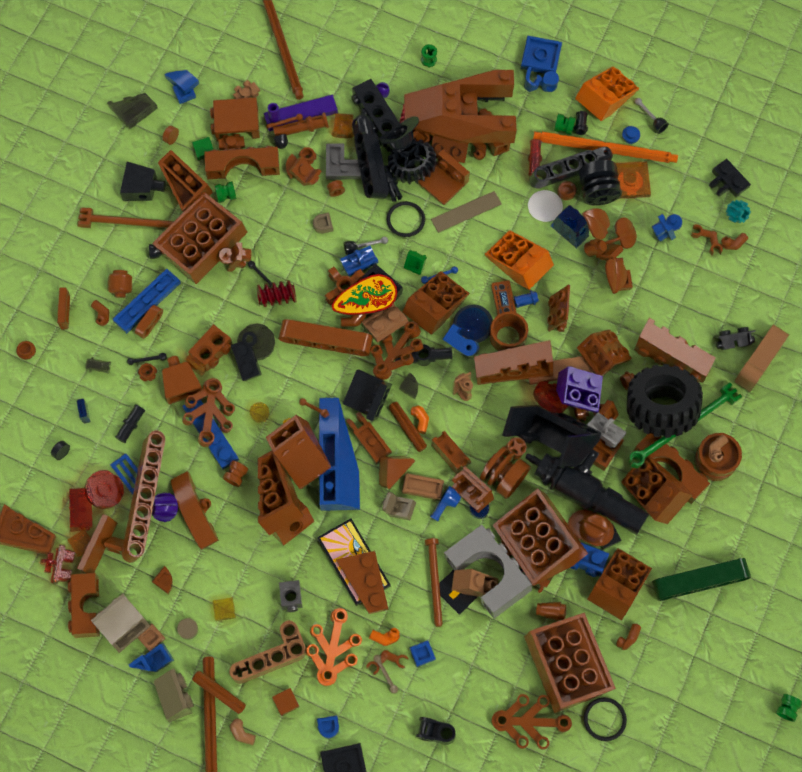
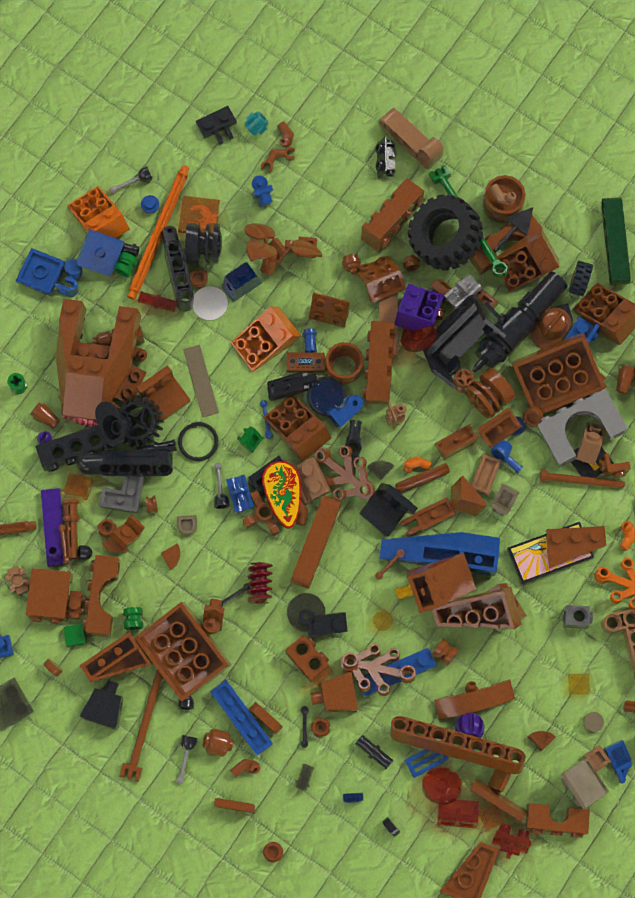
camera: 80 degrees left, 5 degrees up
none -> dark orange cone [30,402,60,429]
none -> blue plate [75,229,124,277]
none -> dark orange tile [161,543,180,570]
none -> hinge [176,735,198,784]
none -> black hinge [267,372,320,401]
none -> dark orange plate [342,254,361,274]
none -> black piece [493,207,533,253]
none -> dark orange tile [523,407,543,427]
none -> black wheel [568,260,593,297]
none -> dark orange bracket [599,453,631,478]

